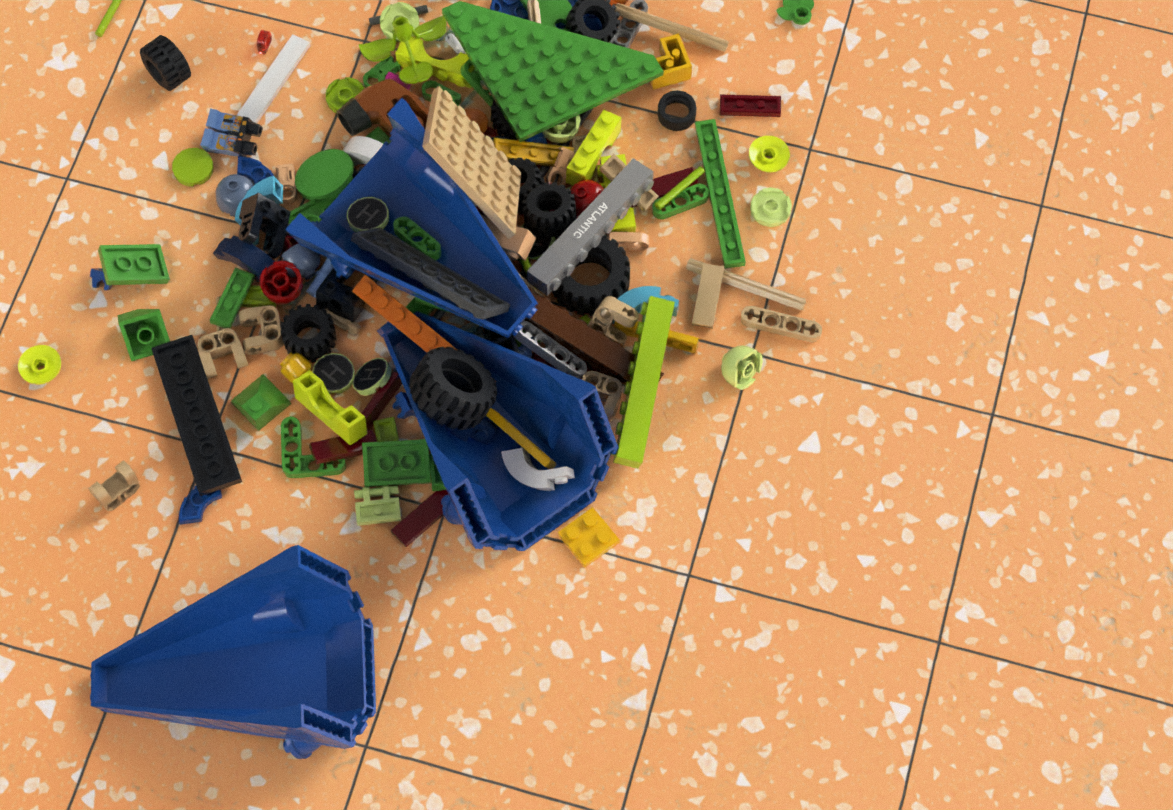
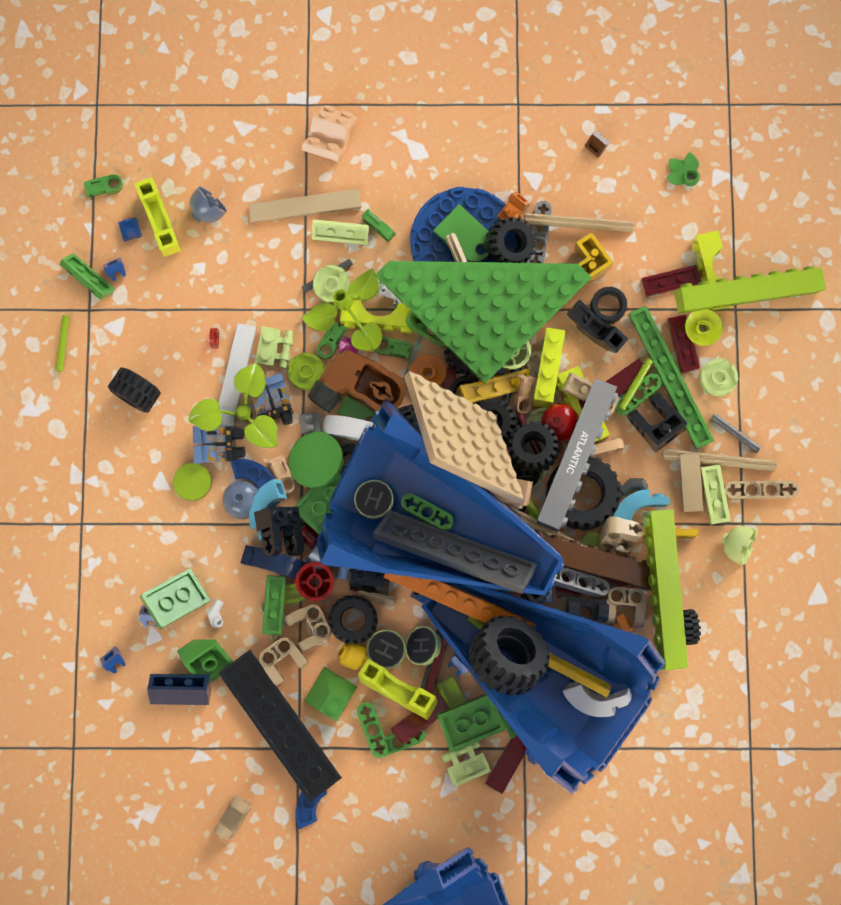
camera: 15 degrees left, 15 degrees up
neon yellow dish [18,345,61,385] -> none
yellow plate [558,507,620,568] -> none
none -> blue tile [100,647,126,674]
none -> dark blue brick [147,674,211,705]
none -> lime plant [188,363,277,448]
none -> white arm [207,599,224,628]
none -> hips [251,373,294,426]
none -> yellowish green plate [255,326,294,369]
none -> light grey tile [300,413,321,434]
none -> black arch [566,300,628,353]
none -> dark grey arm [620,478,648,496]
none -> black brick [627,392,688,453]
none -> dark red tile [667,314,700,374]
none -> lime brick [674,266,826,314]
none -> black tyre [683,609,701,645]
none -> neon yellow arch [692,230,733,311]
none -> yellowish green plate [700,465,731,525]
none -> dark grey bar [711,413,762,453]

